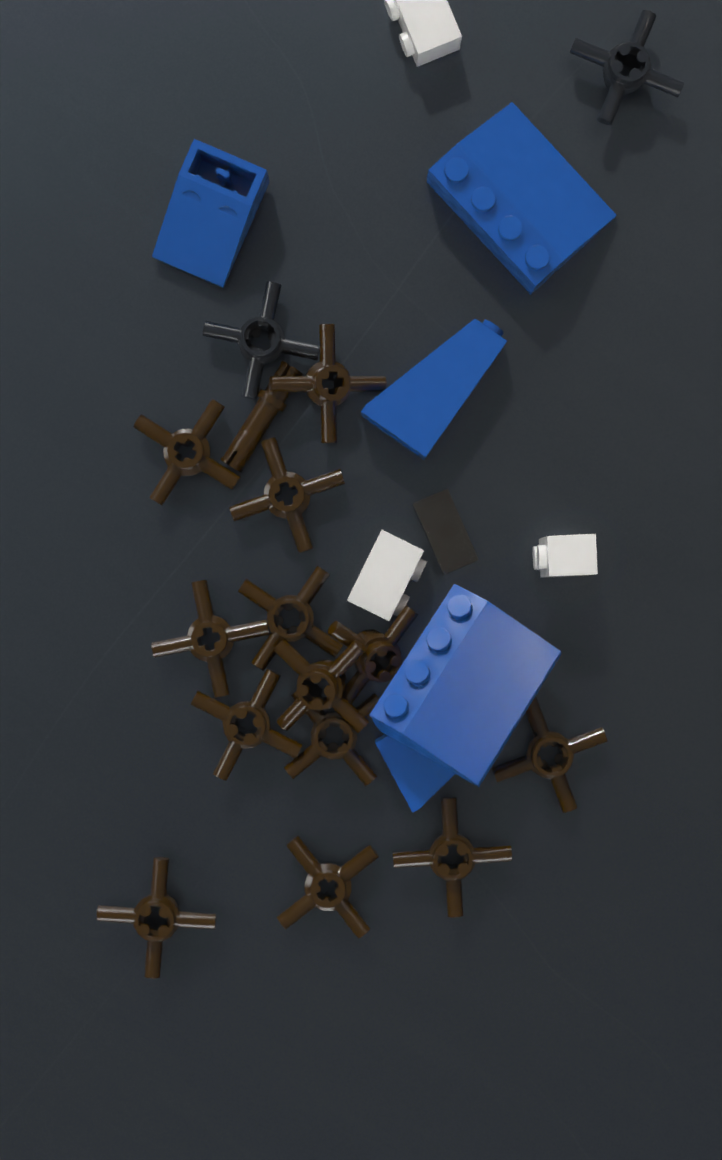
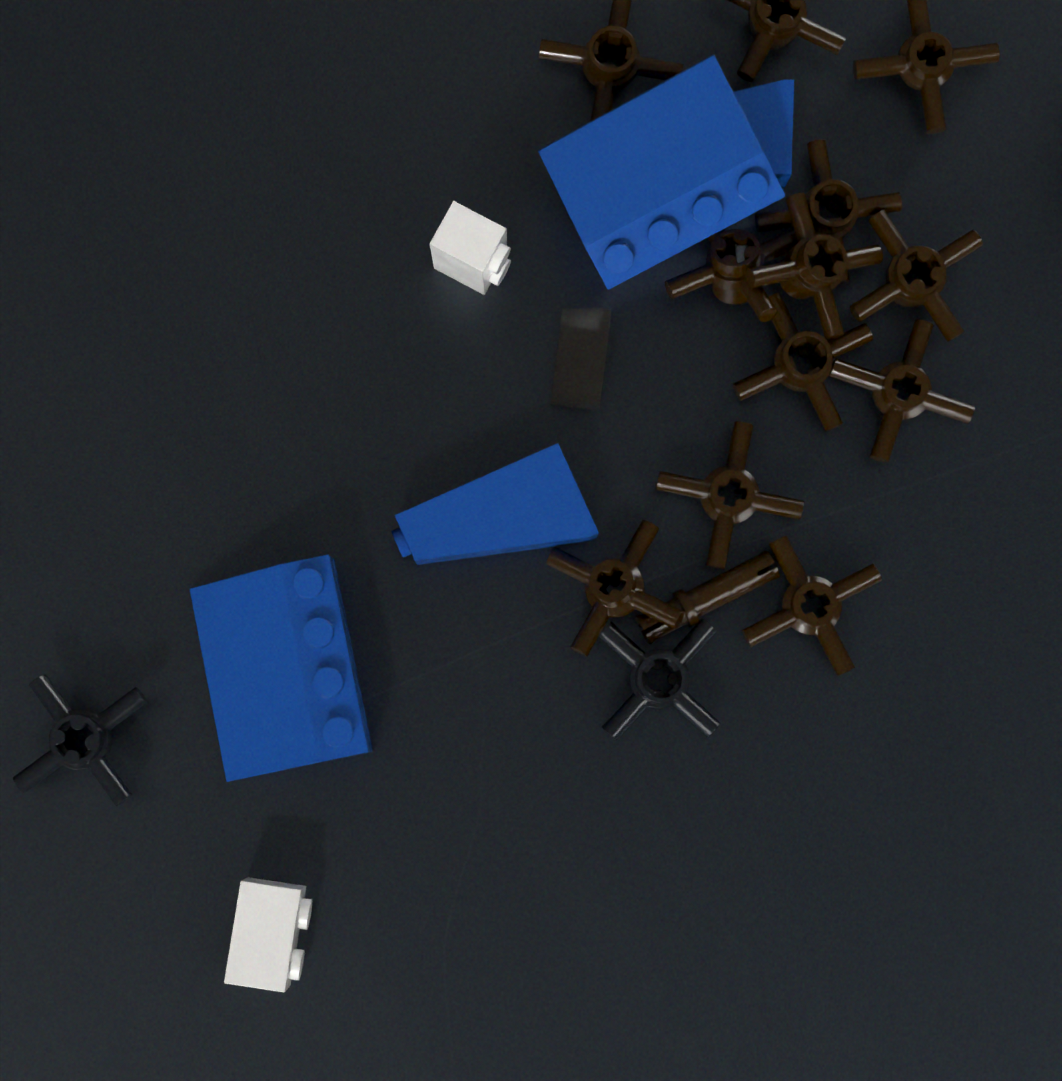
camera: 150 degrees left, 5 degrees down
blue slope [152,139,270,288] -> none
white brick [347,530,427,621] -> none

